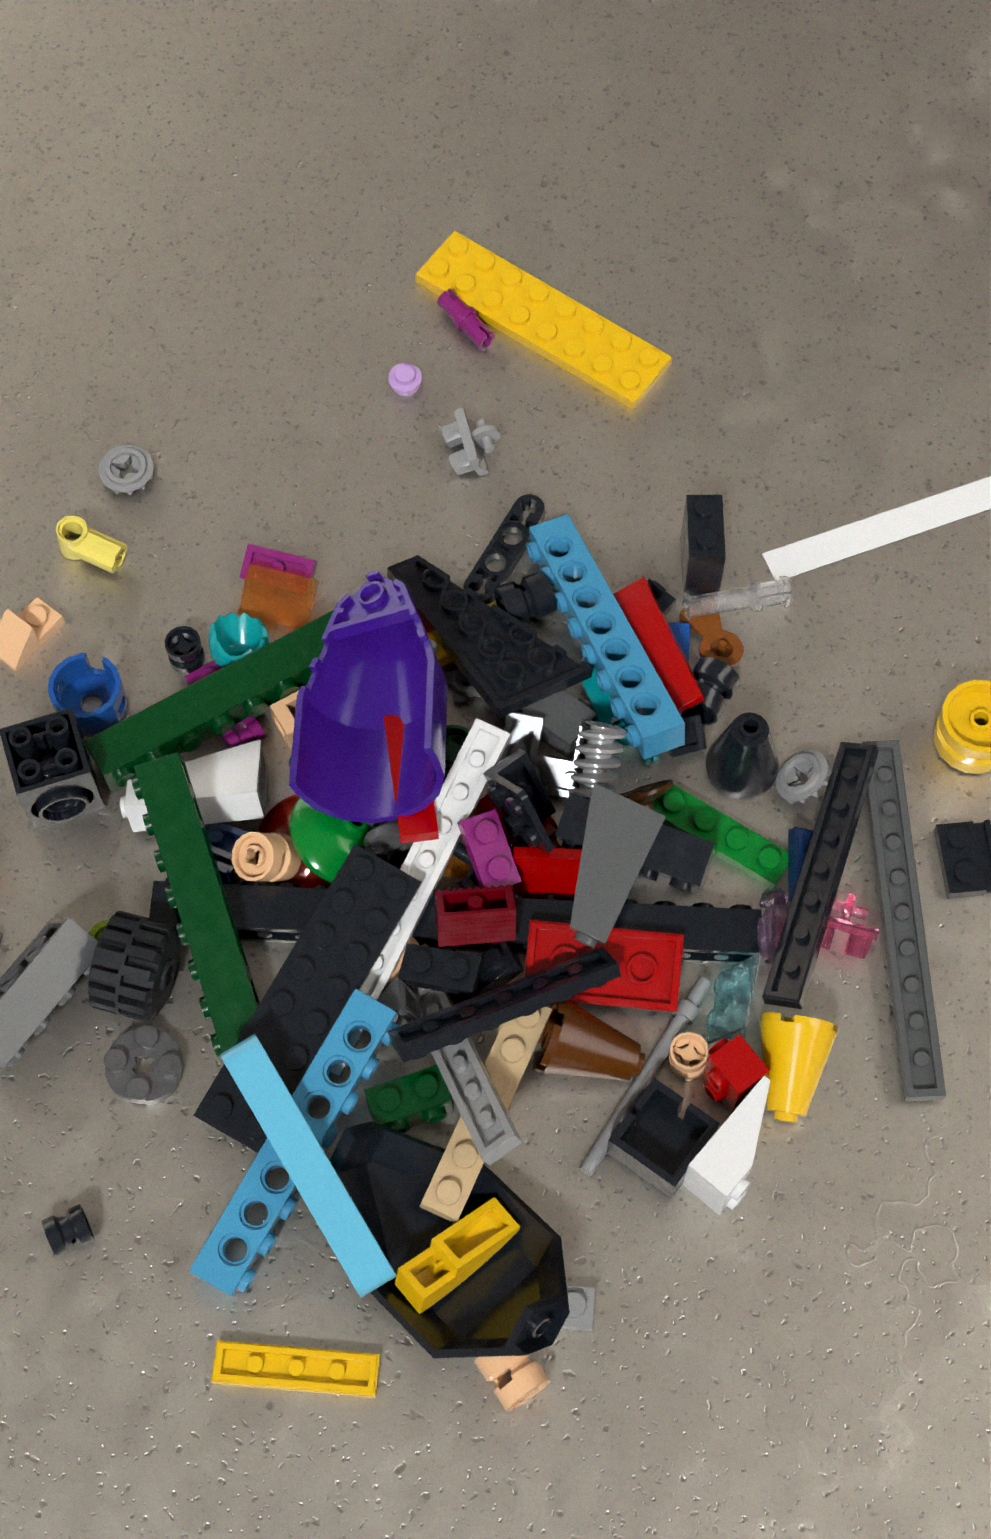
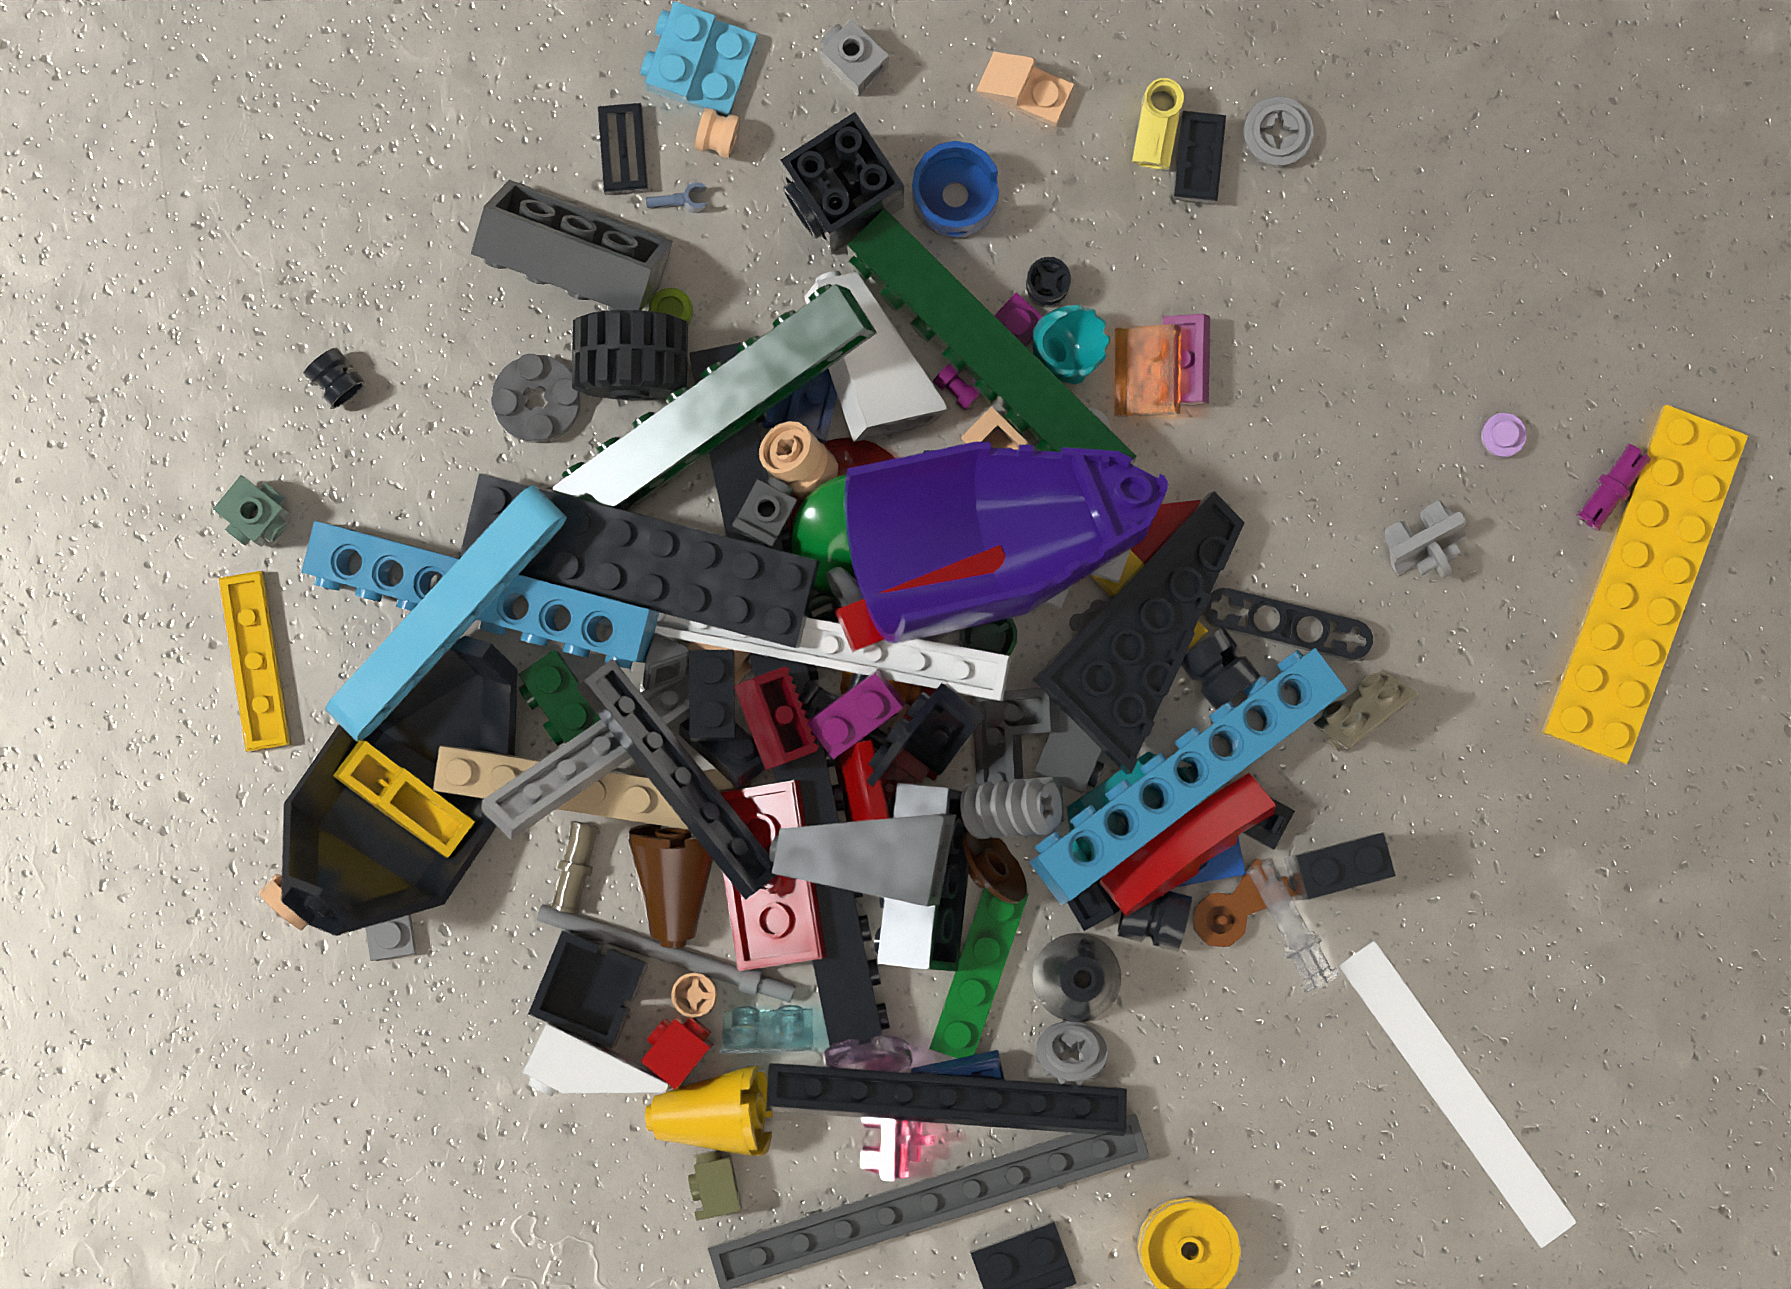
camera: 75 degrees right, 20 degrees up
none -> sand green brick [213,475,290,547]
none -> dark tan pin [550,821,599,914]
none -> sand blue hand [646,182,707,213]
none -> olive brick [688,1150,742,1221]
none -> dark grey brick [732,477,798,548]
none -> black plate [1173,111,1226,204]
none -> dark tan hinge [1314,670,1418,752]

